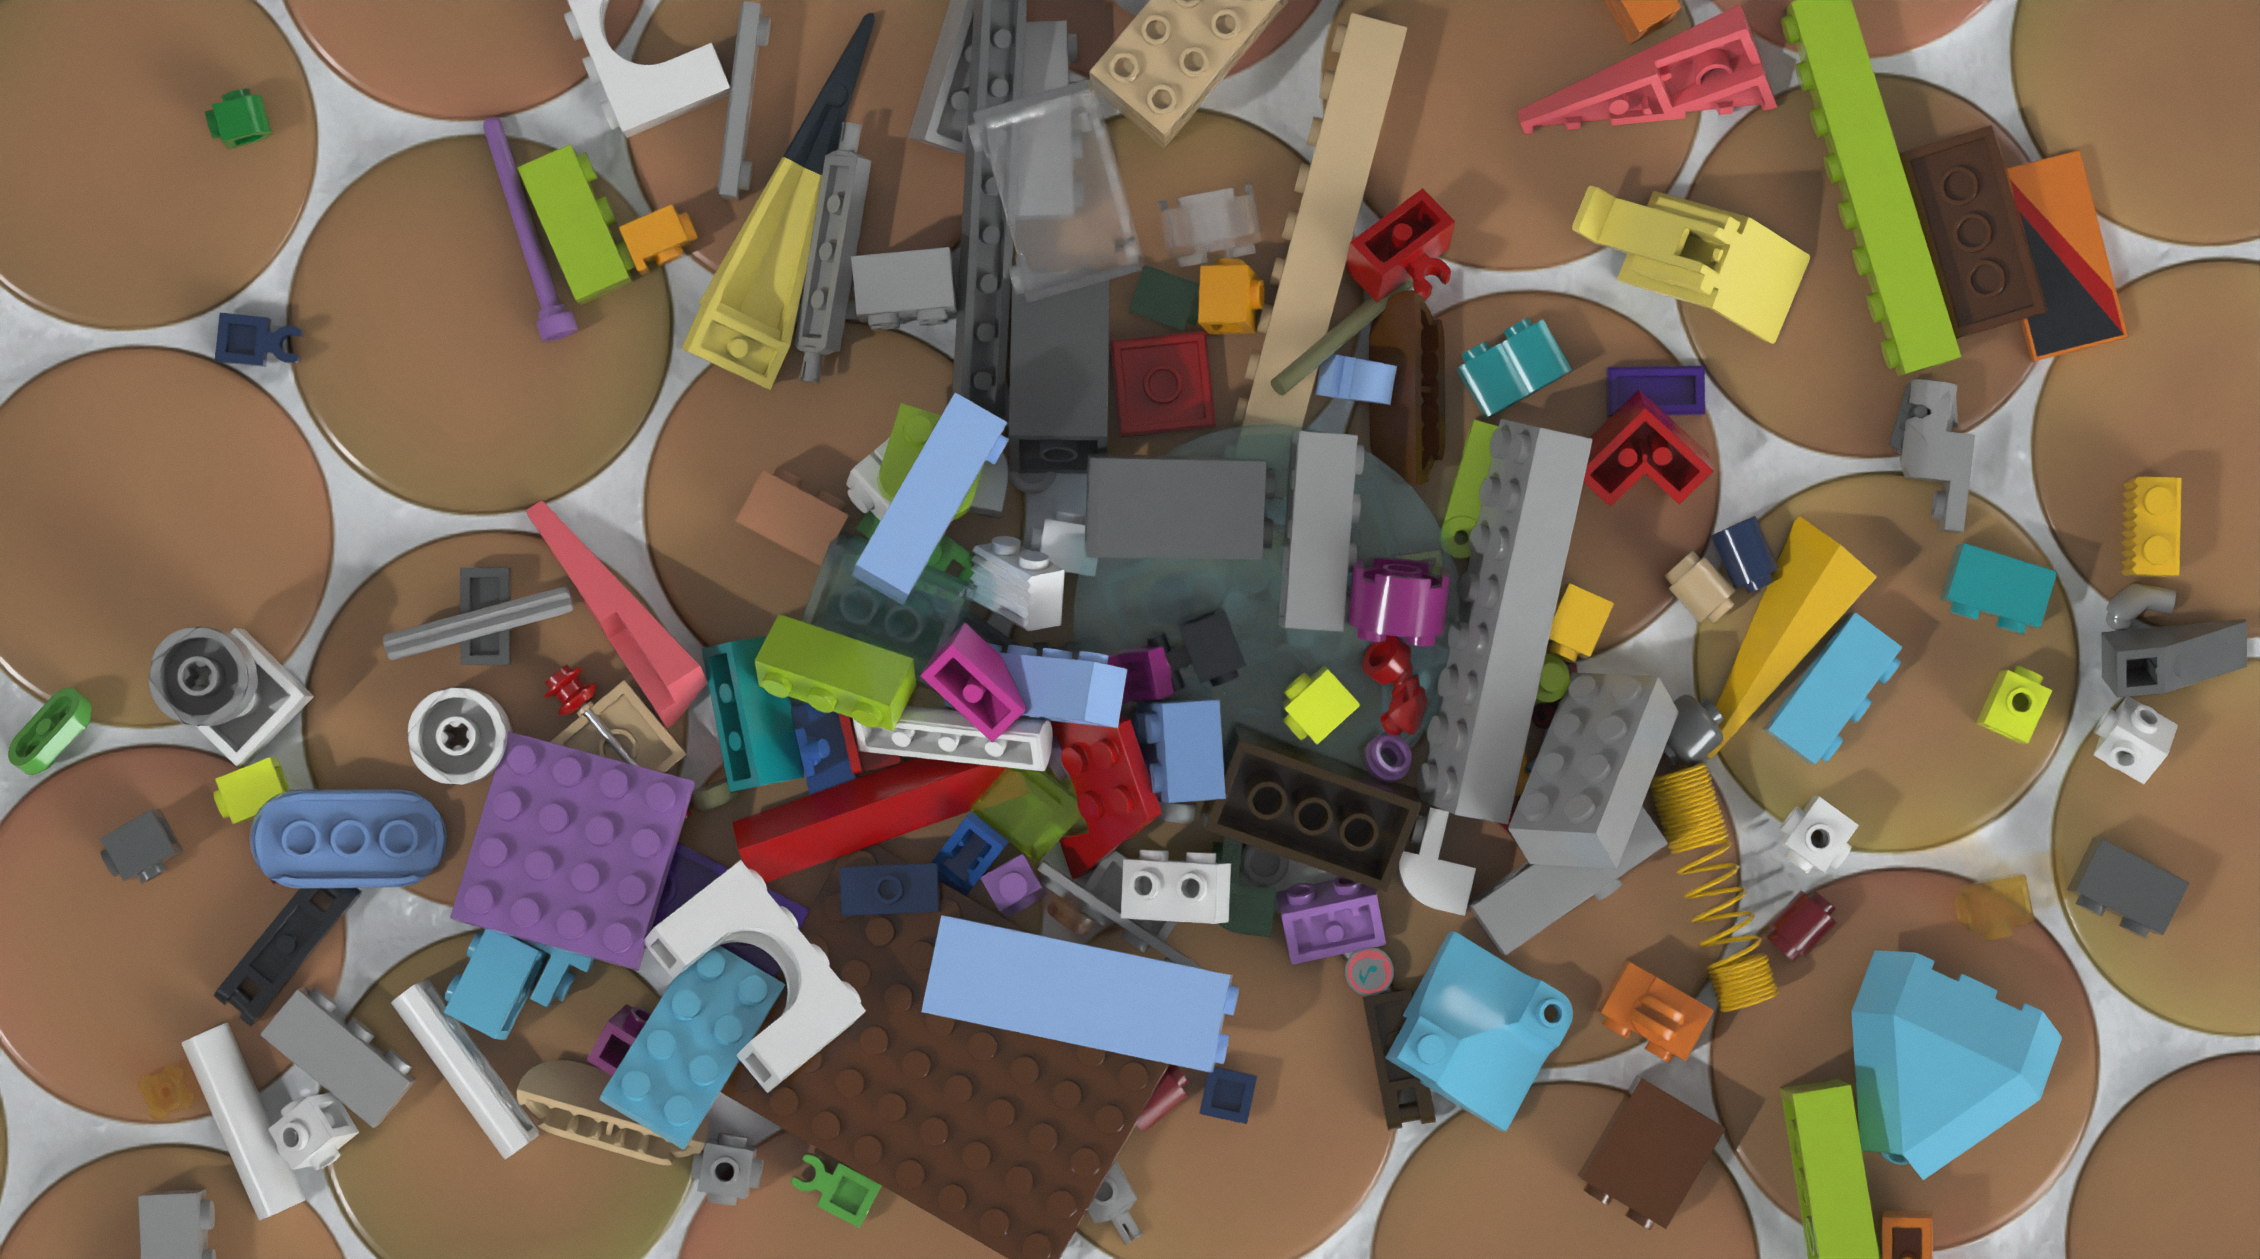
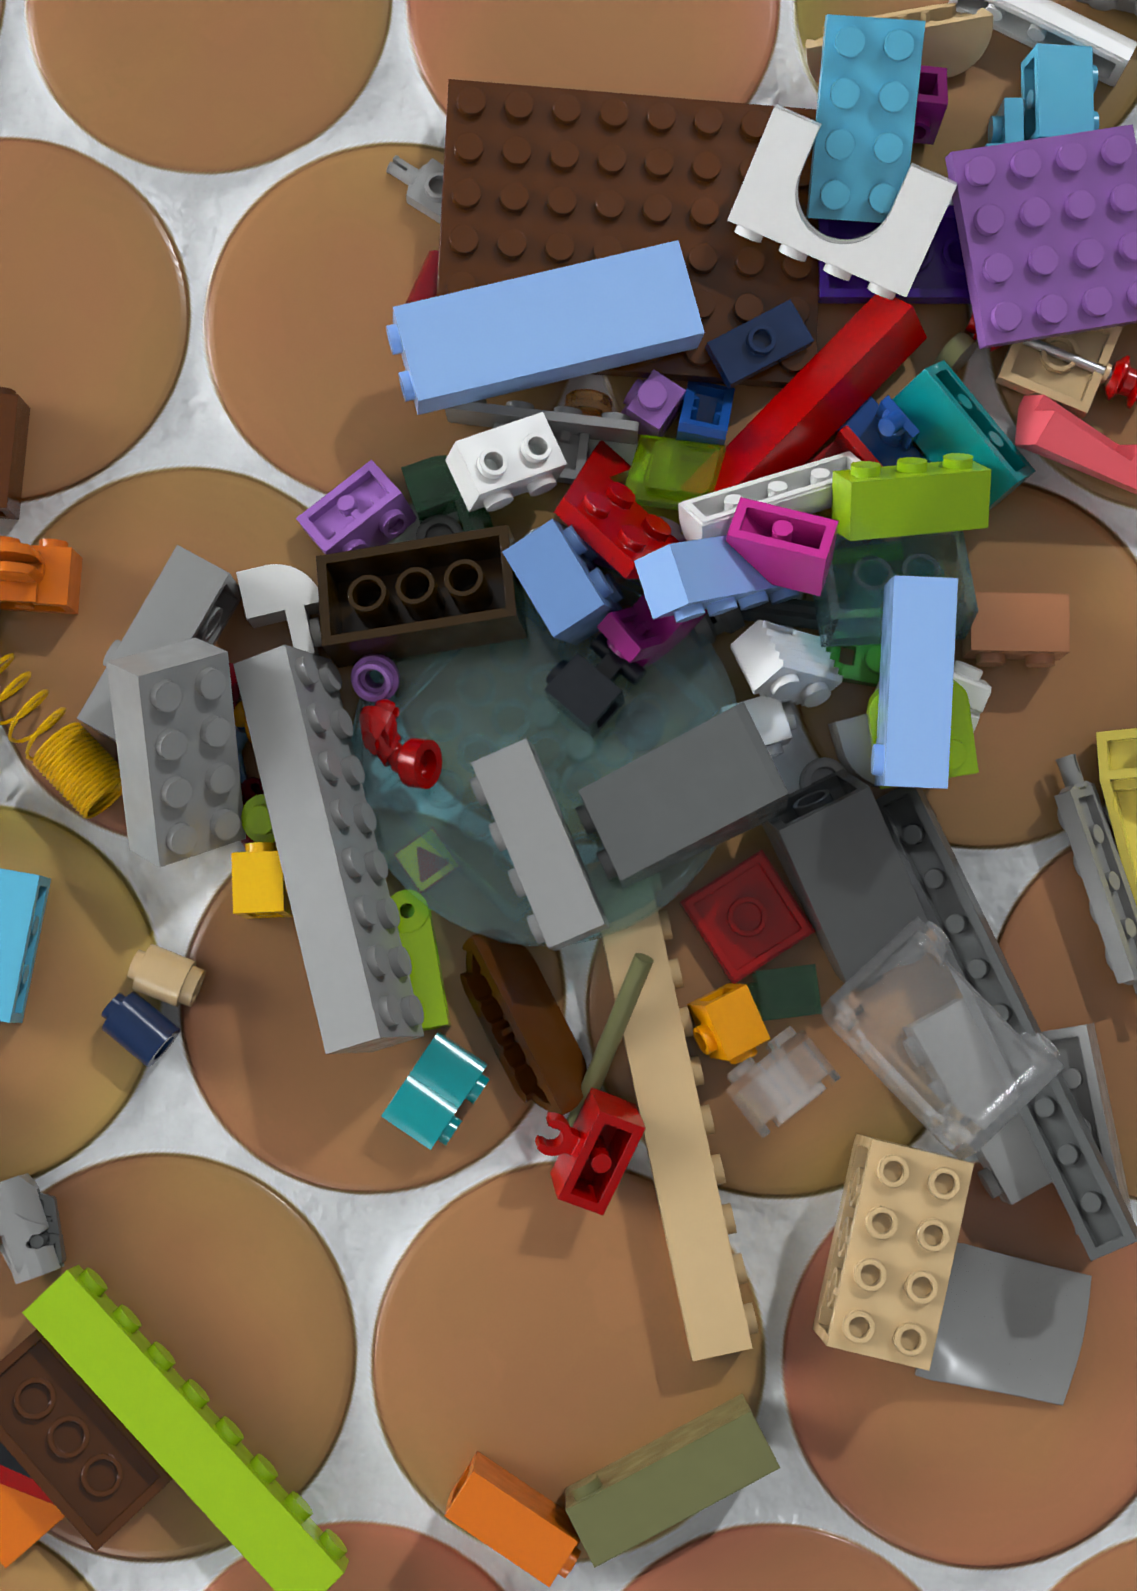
camera: 150 degrees right, 5 degrees down
light grey brick [691,1133,764,1206] -> none
bright green plate [790,1153,882,1228] -> none
light grey brick [851,247,957,330] -> none
dark blue plate [1199,1066,1257,1124] -> none
neon yellow brick [1281,664,1360,744] -> none
light blue leg [1315,354,1397,405] -> none
light grey tile [1345,947,1394,996] -> none
magenta brick [1347,557,1451,646] -> none
dark brown plate [1362,988,1436,1131] -> none
medium azure slope [1385,931,1573,1132] -> none
coral wedge [1518,4,1778,134] -> none
light yellow piece [1572,186,1810,344] -> none
red brick [1583,390,1714,507] -> none
dark purple tile [1606,366,1705,417] -> none
dark grey head [1663,695,1724,767] -> none
yellow wedge [1705,516,1877,760] -> none

